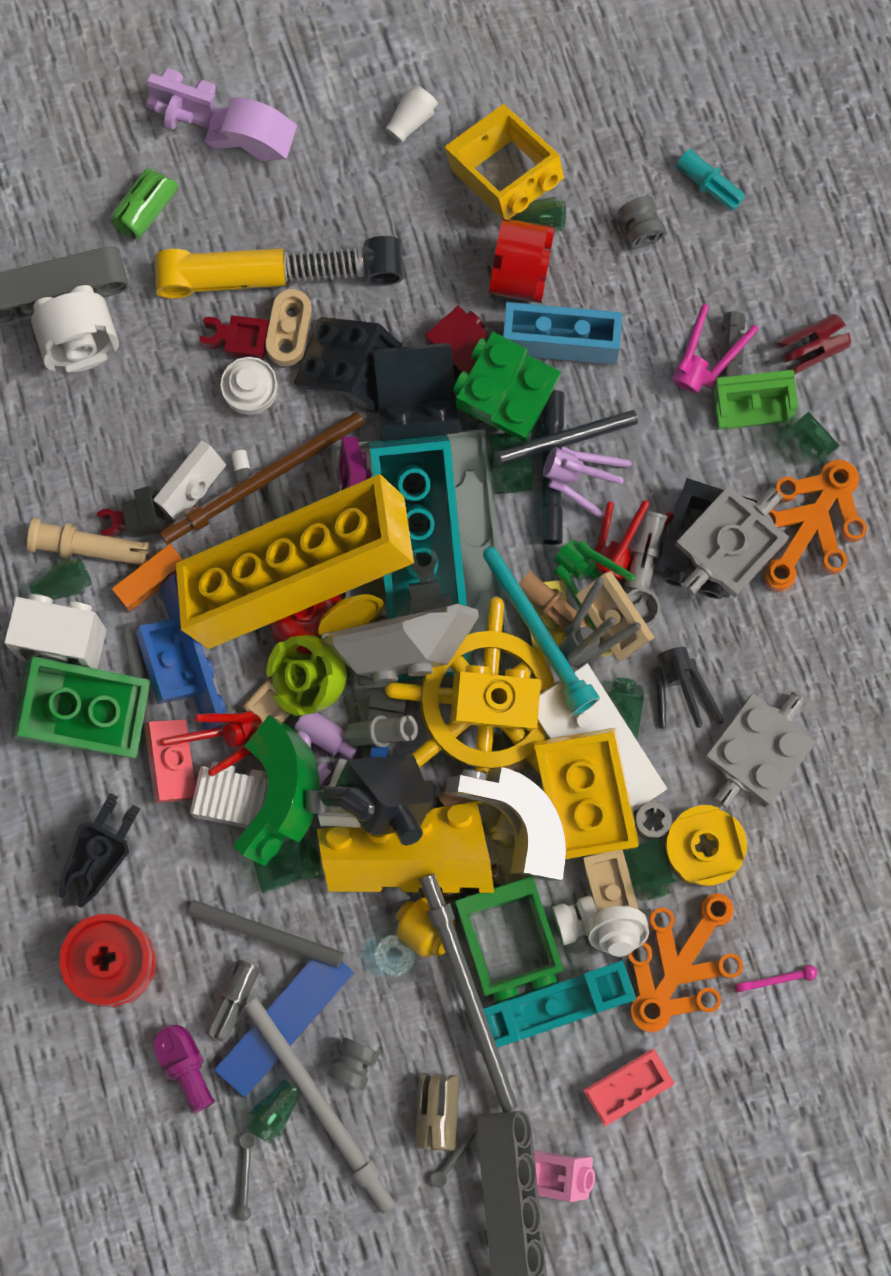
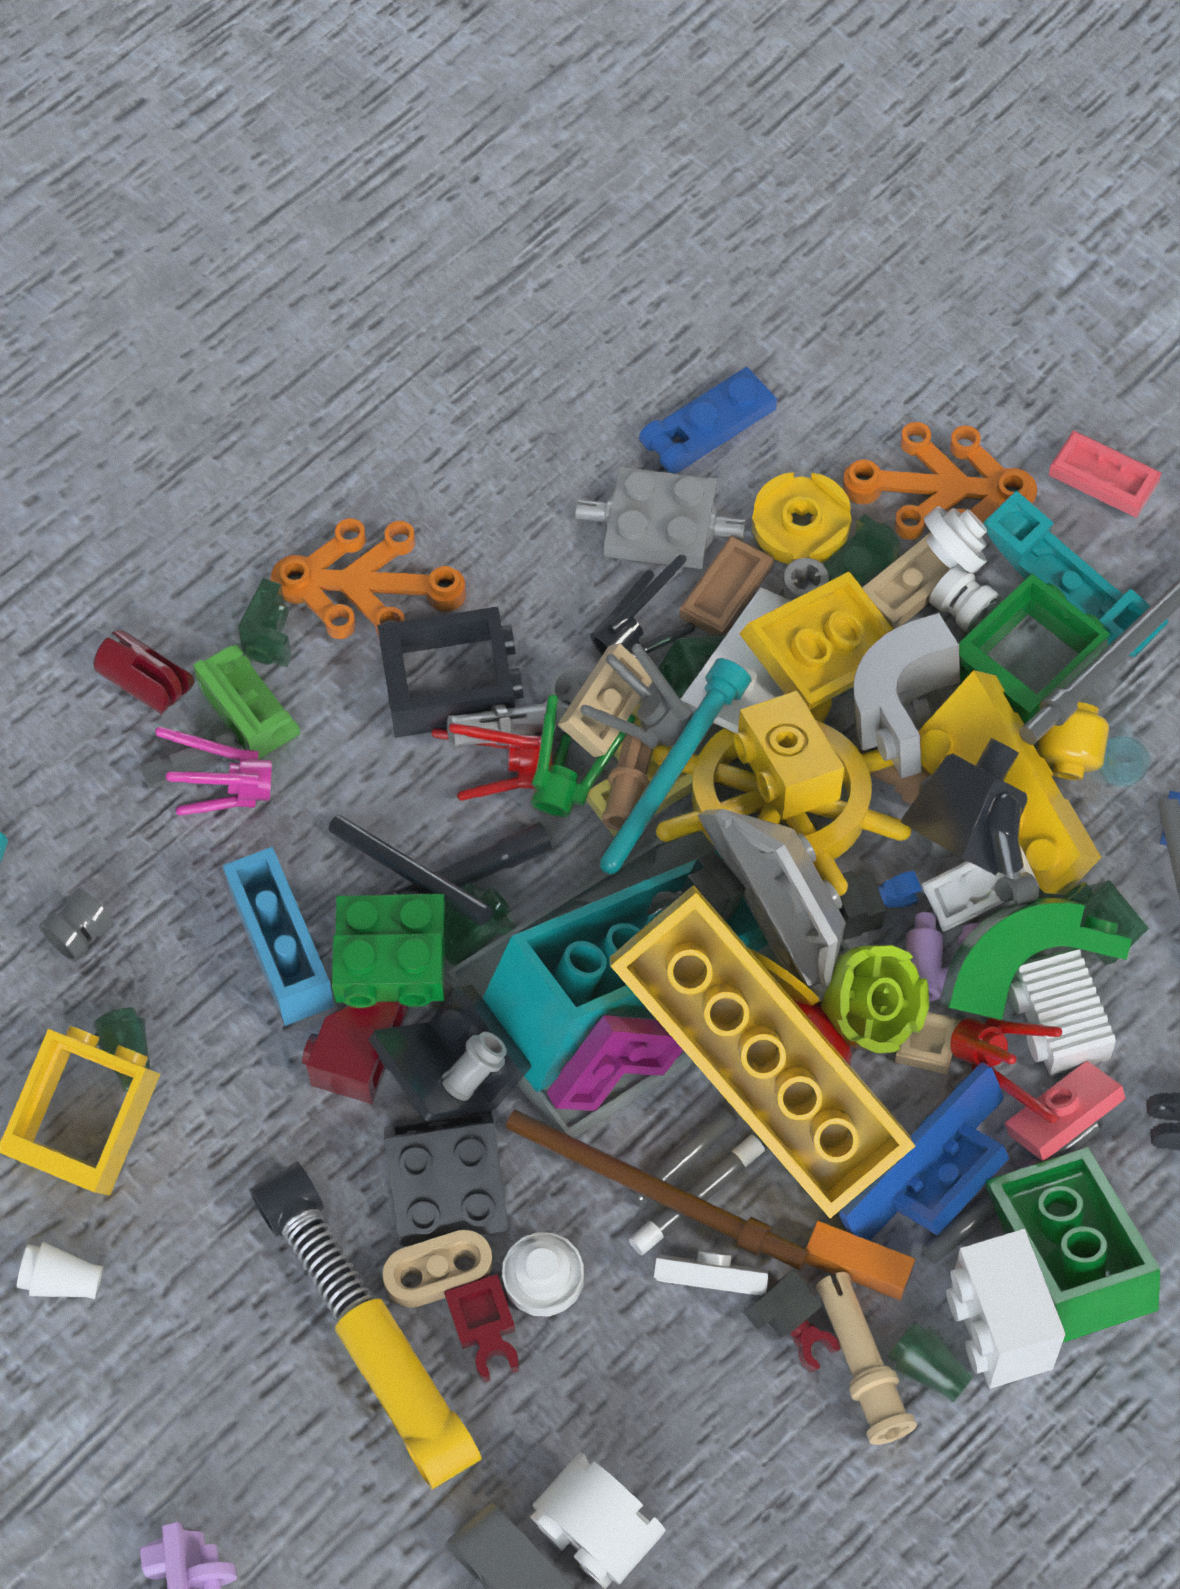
camera: 115 degrees left, 15 degrees down
bright green arm [110,168,179,239] -> none
lavender brick [204,97,297,161] -> none
light grey axle [344,715,418,748] -> none
red brick [489,219,555,304] -> none
lavender plant [543,446,632,520] -> none
light grey plate [675,485,789,598] -> none
dark pink hinge [734,965,818,993] -> none
none -> light grey pin [442,1032,507,1101]
none -> blue plate [638,366,777,474]
none -> medium nougat tile [679,536,774,640]

